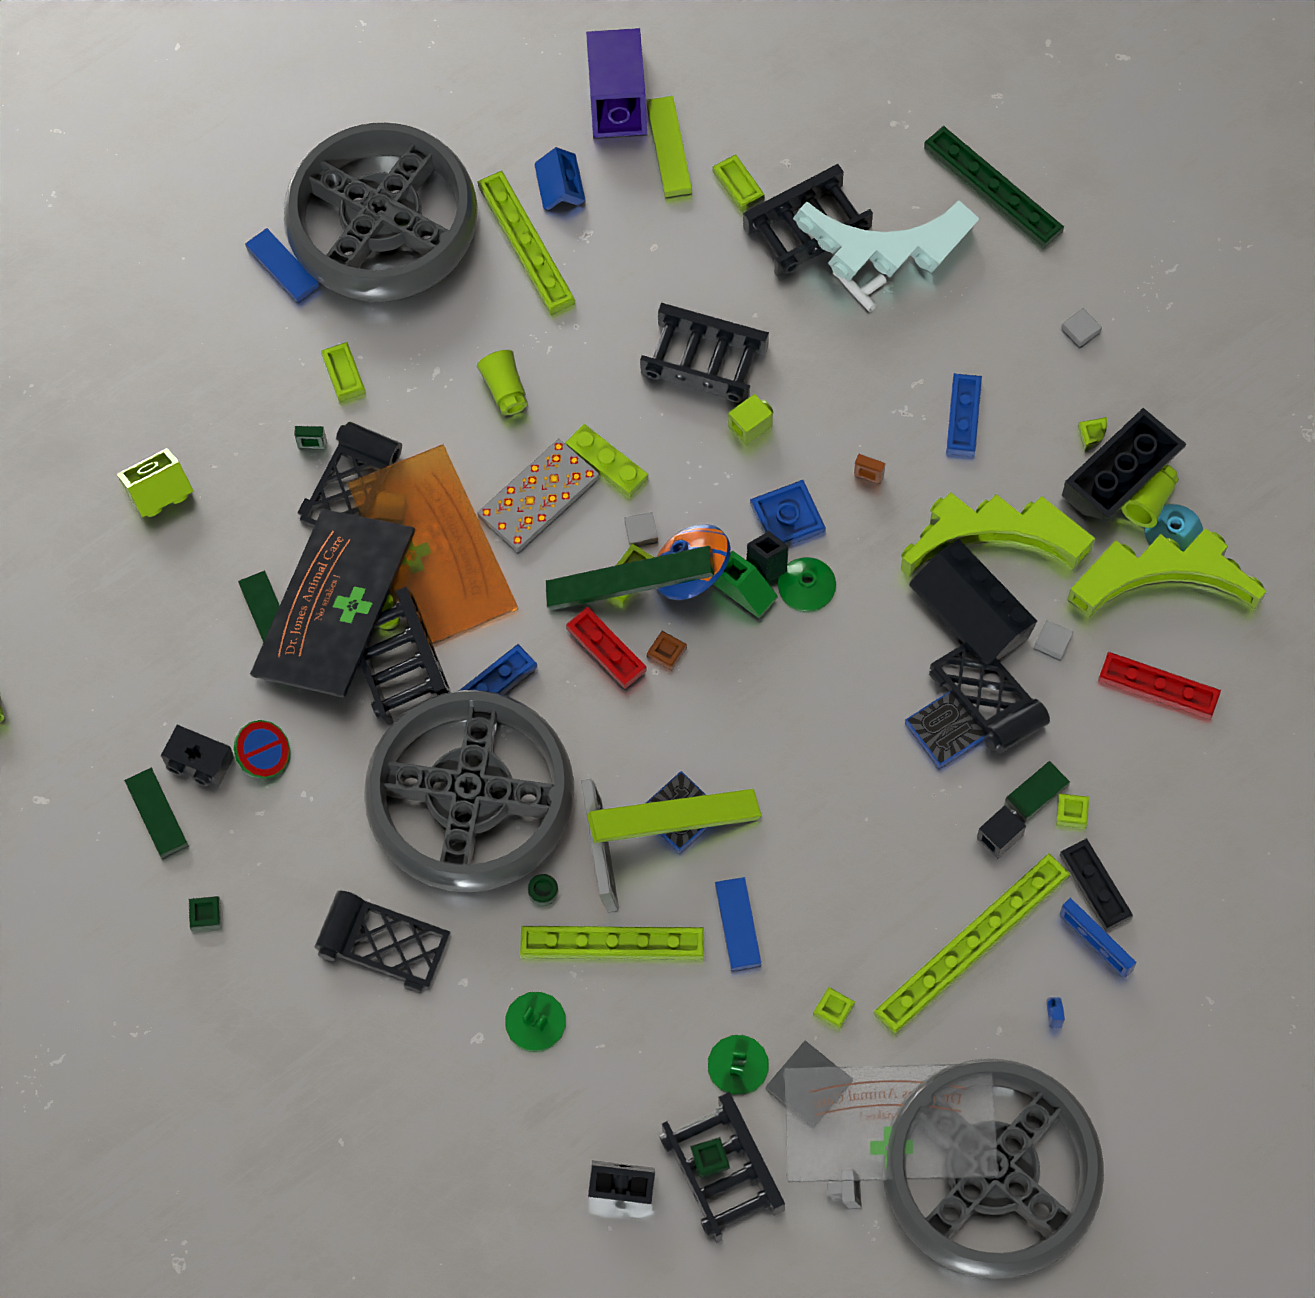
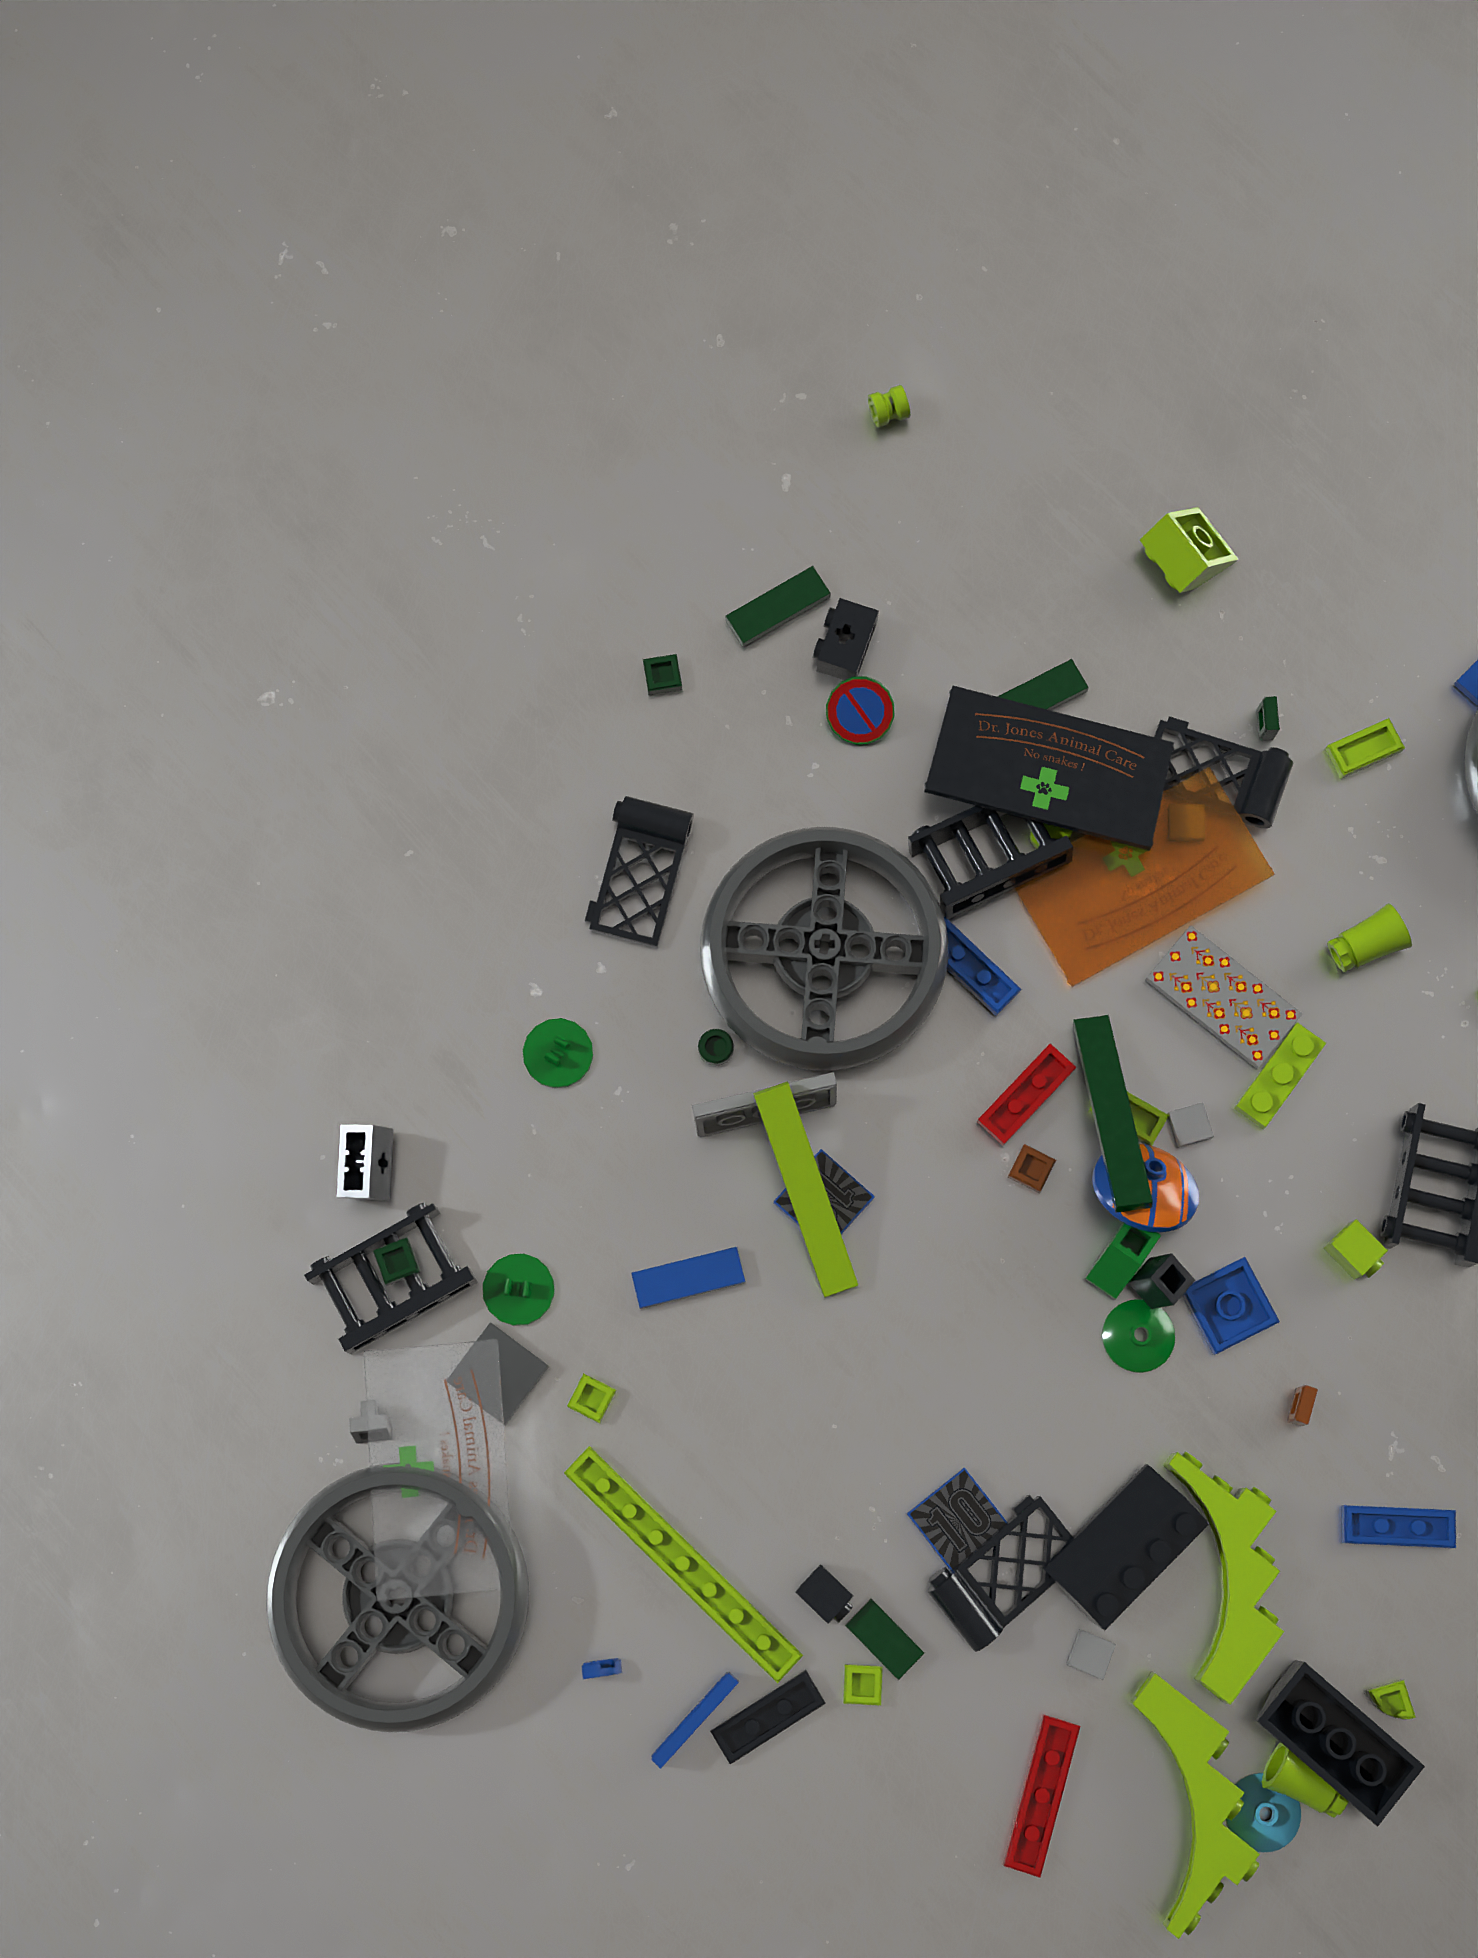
camera: 85 degrees right, 10 degrees up
lime tile [520,926,704,960] -> none

